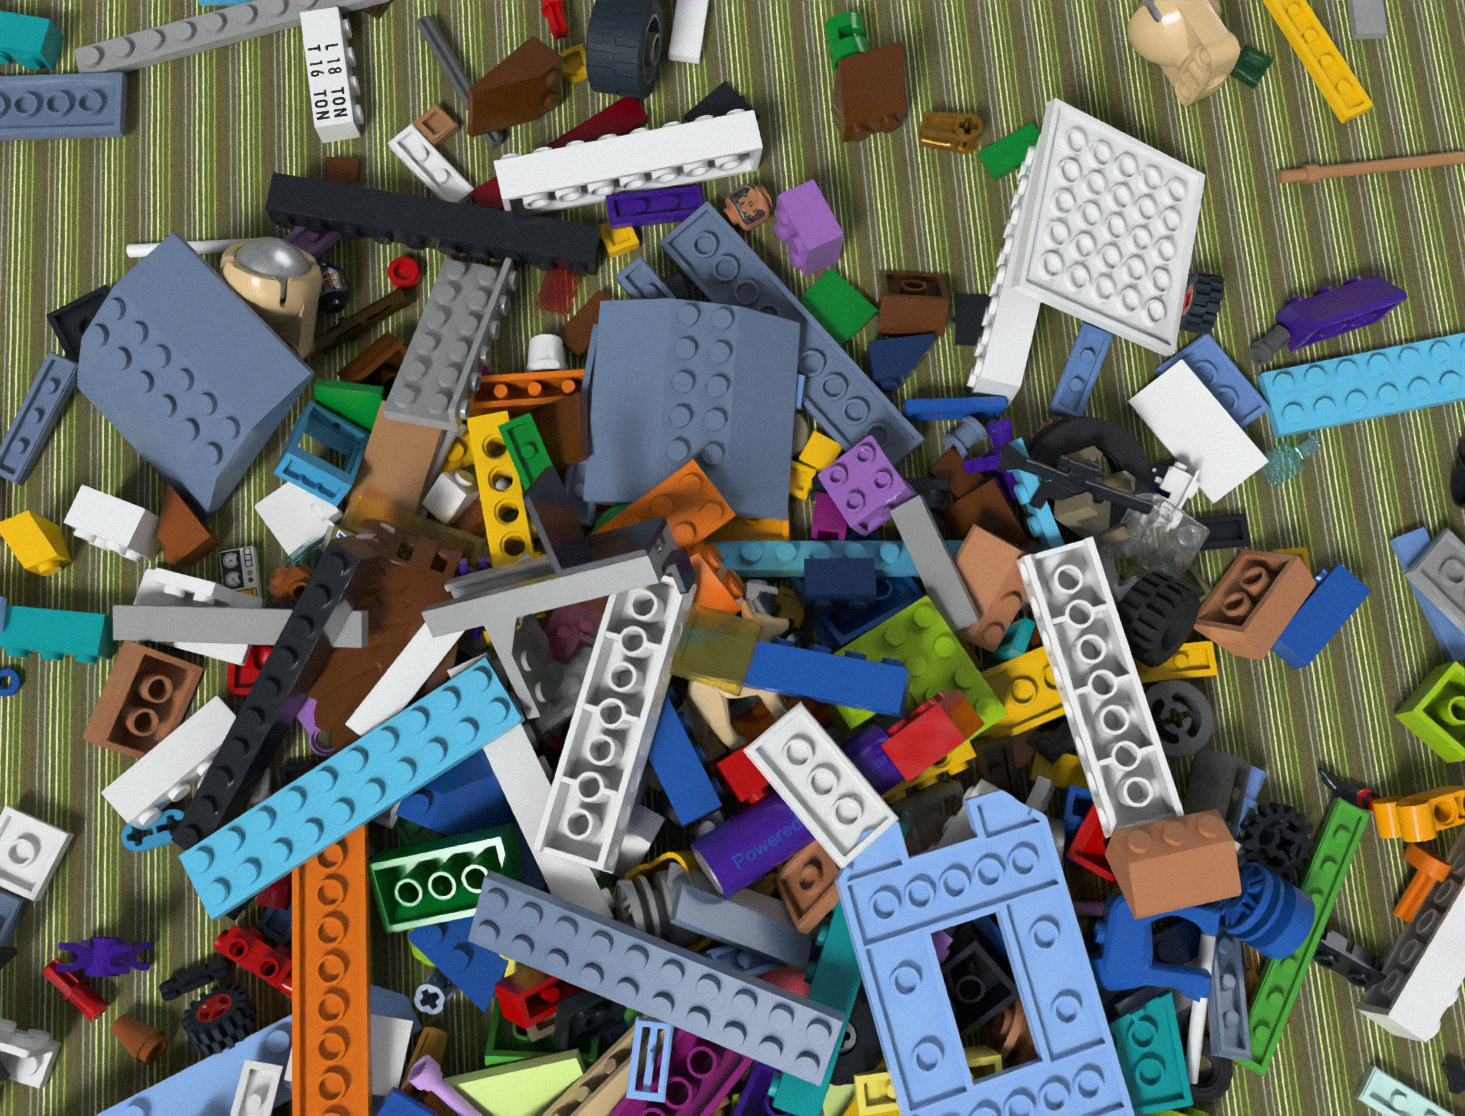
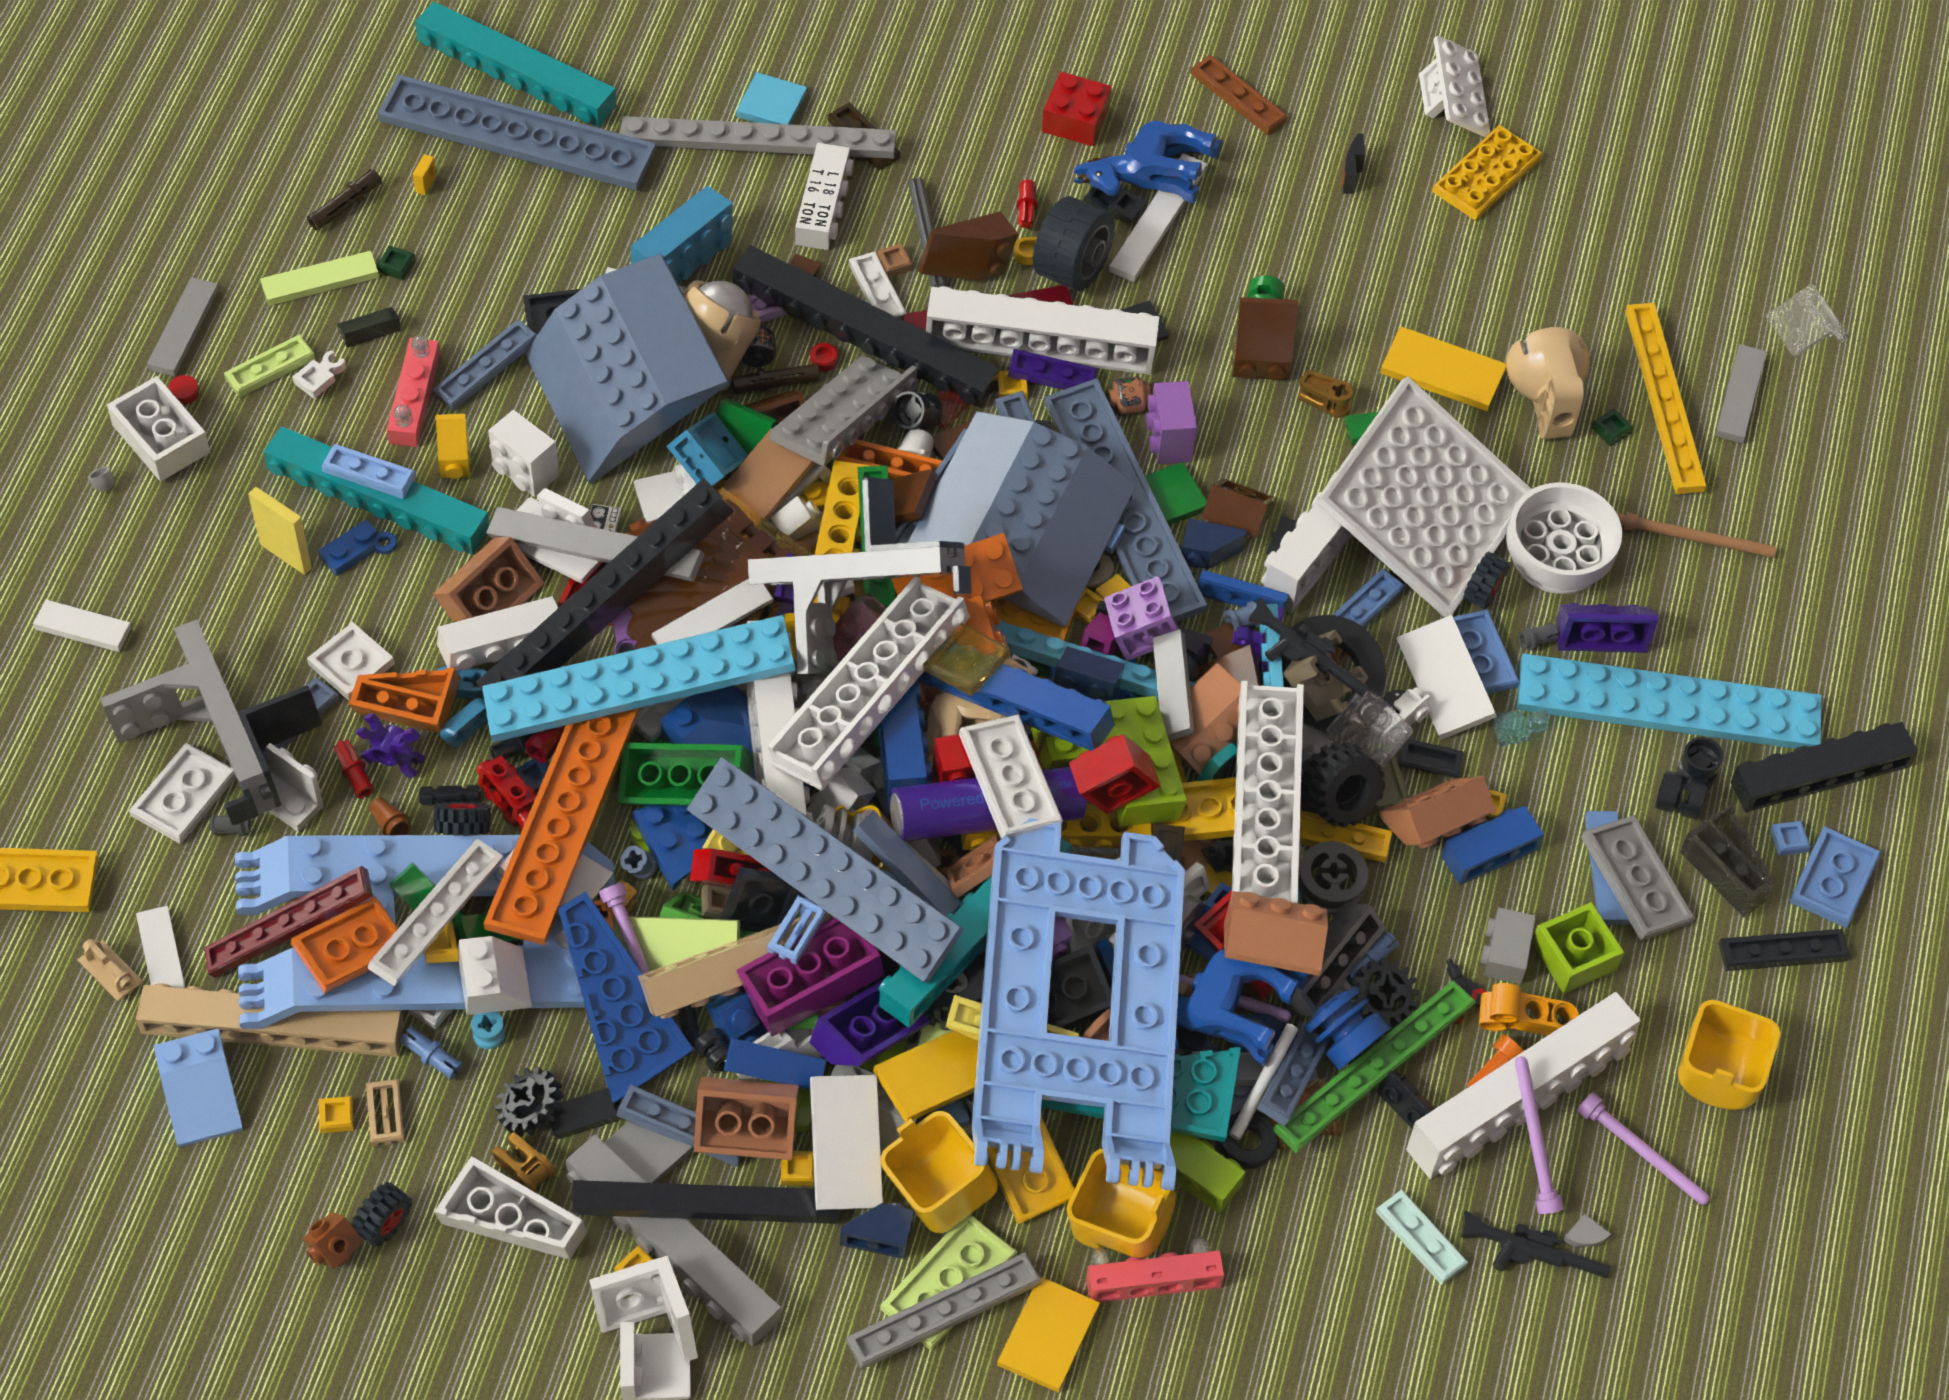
camera: 20 degrees right, 20 degrees down
dark orange slope [157,485,222,569] -> none
none -> orange wedge [349,667,461,734]
none -> dark azure beam [440,697,488,747]
none -> dark azure brick [631,185,733,284]
none -> black wheel [891,391,943,430]
none -> yellow tile [1380,326,1506,411]
none -> light grey brick [1480,907,1535,984]
none -> white wheel [1506,482,1622,594]

